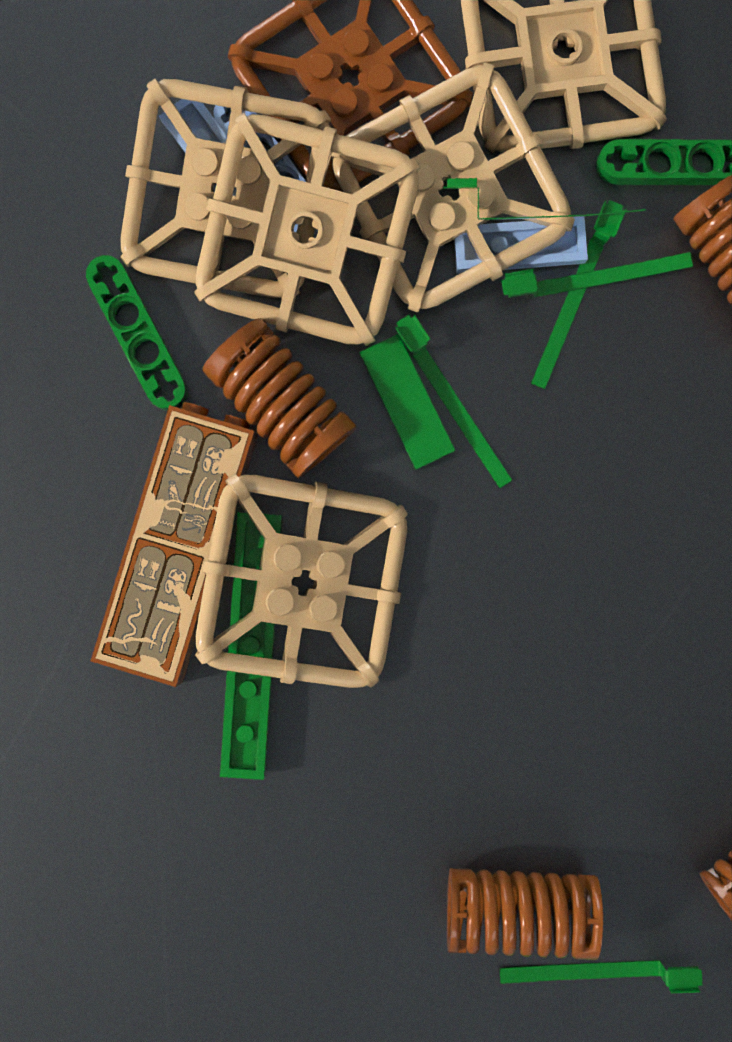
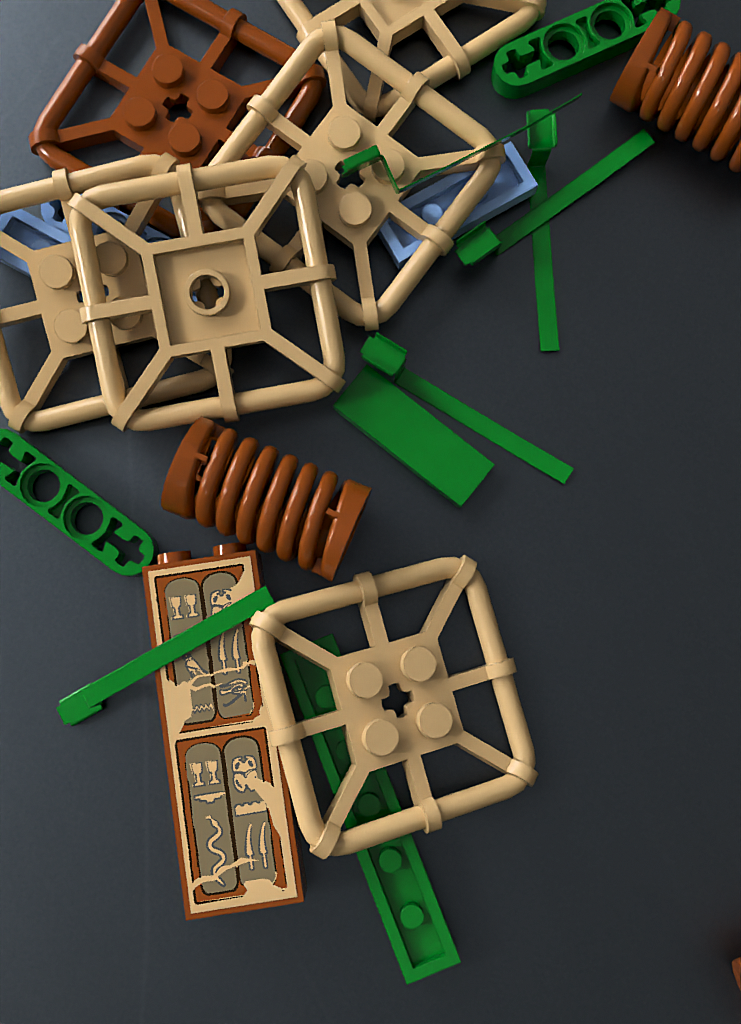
camera: 30 degrees left, 5 degrees down
none -> green piece [56,586,275,726]

